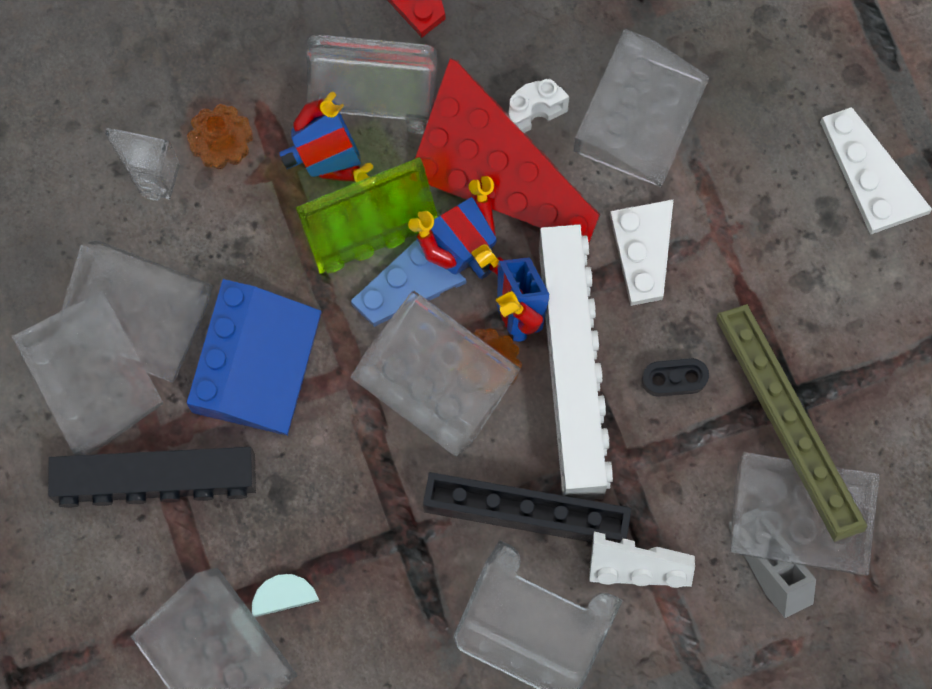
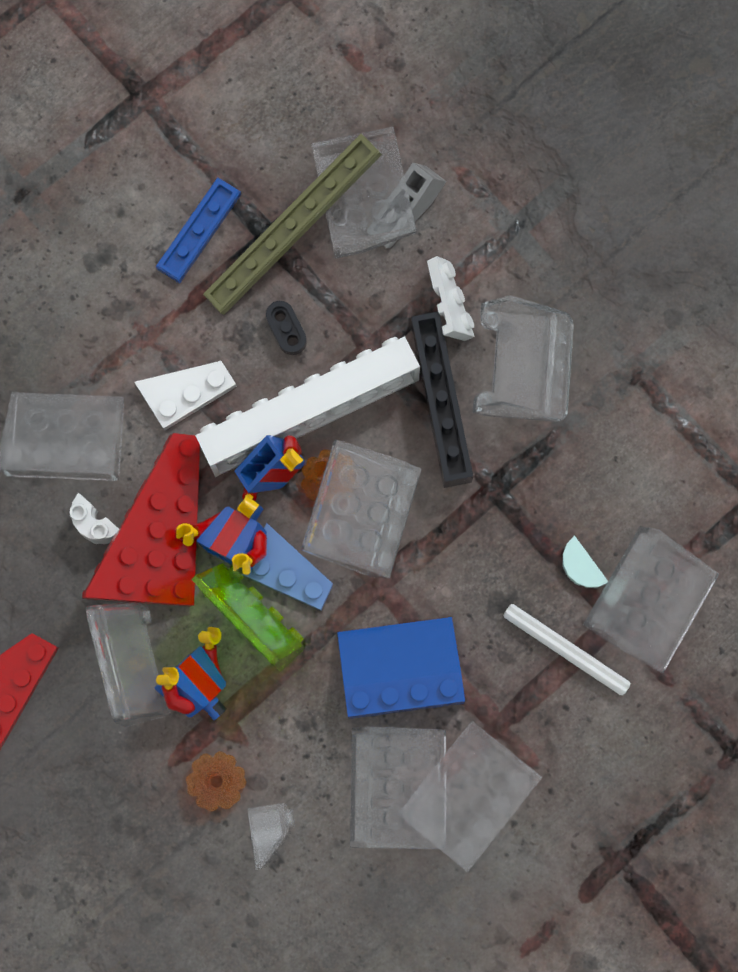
camera: 110 degrees left, 5 degrees up
black brick [48,447,256,508] -> none
white wing [820,107,932,235] -> none
none -> blue tile [156,178,241,284]
none -> white axle [503,604,631,695]

